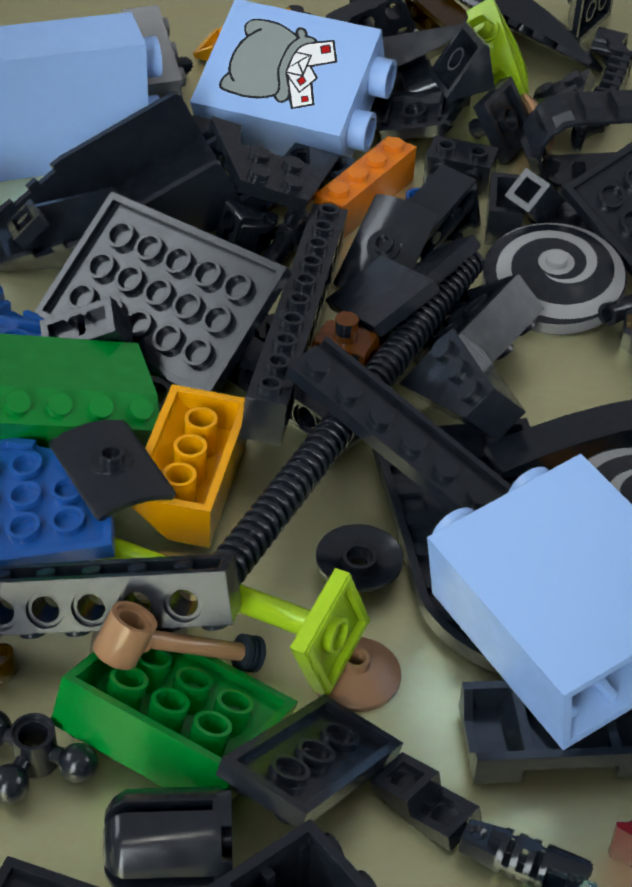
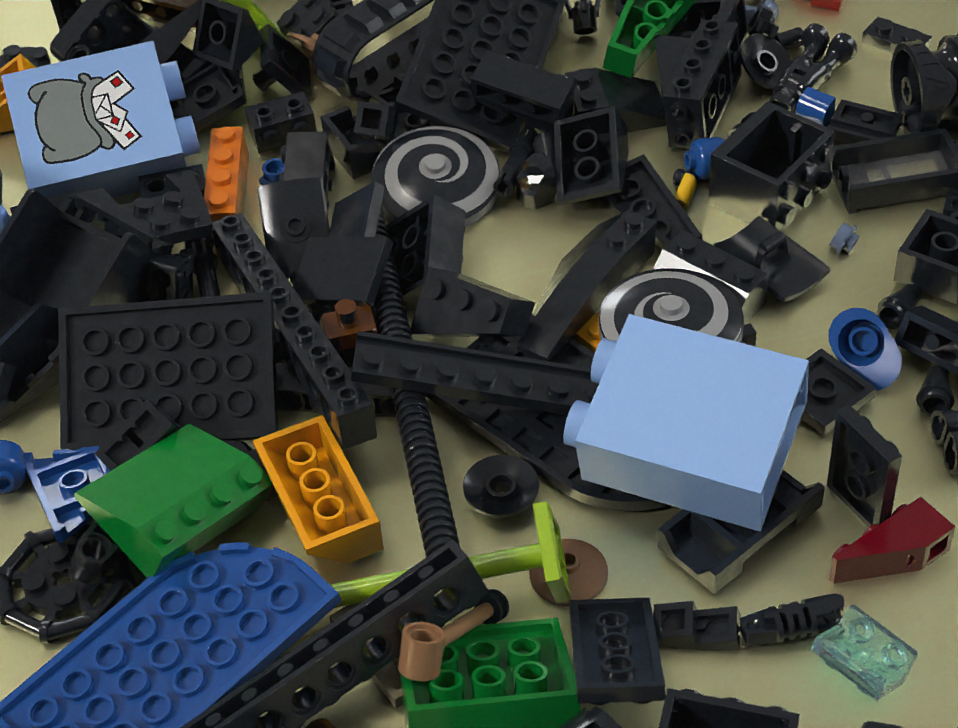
camera: 30 degrees left, 5 degrees up
black shield [49,420,176,521] -> none

